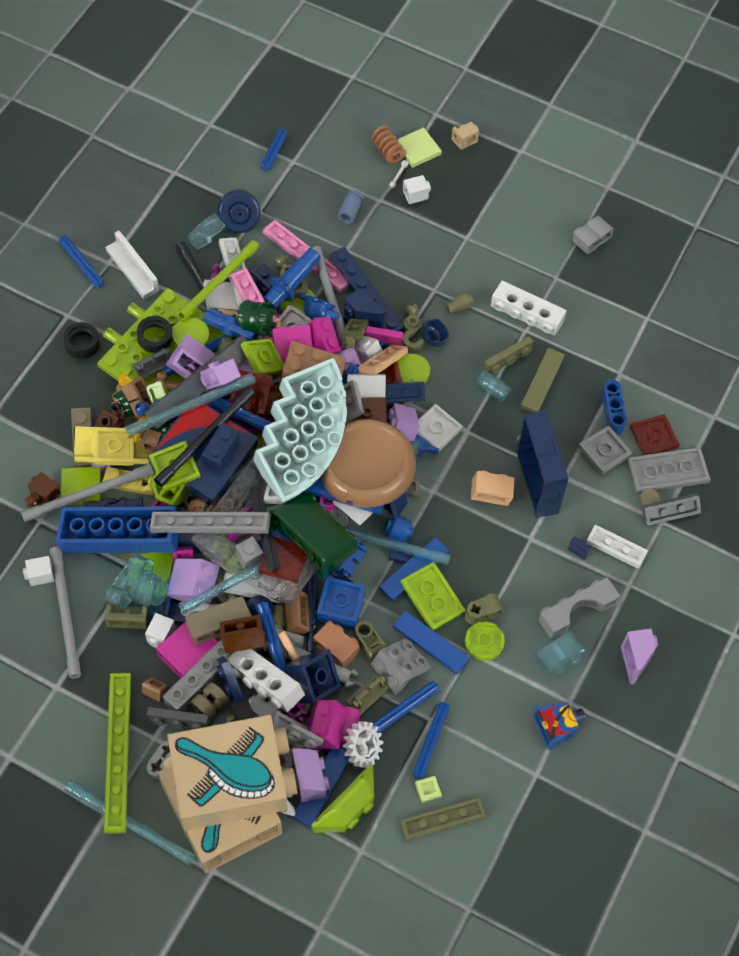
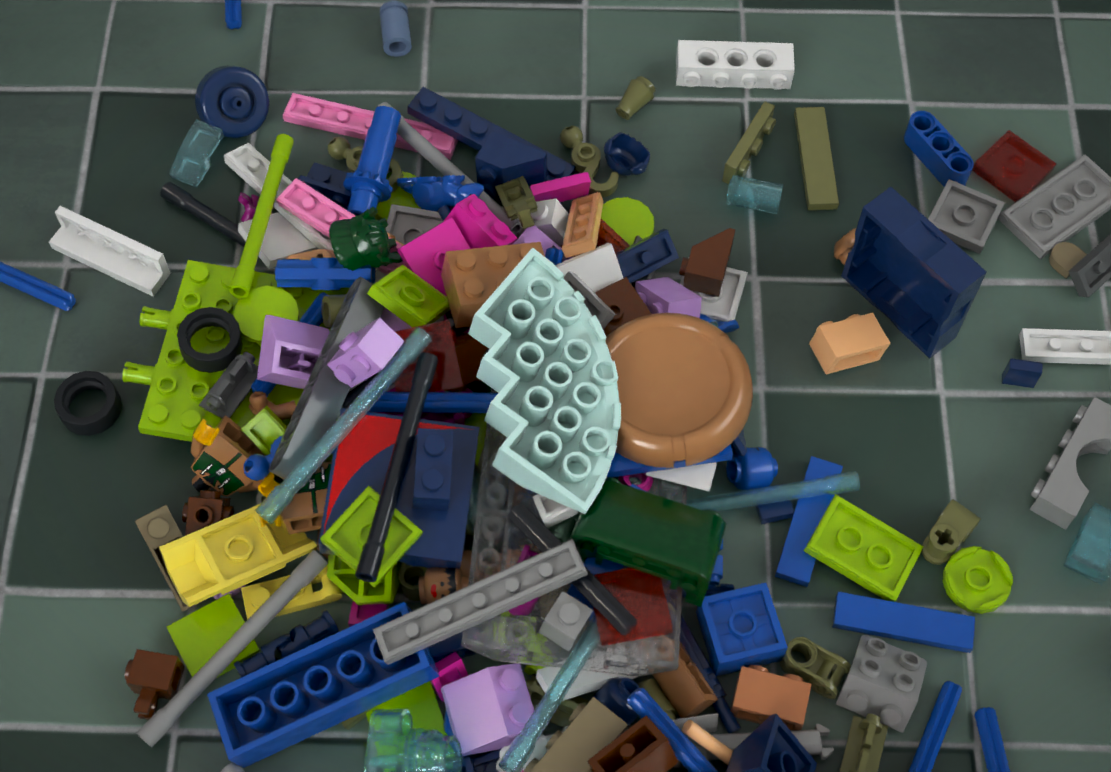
camera: 25 degrees left, 0 degrees up
none -> reddish brown slope [679,228,736,297]

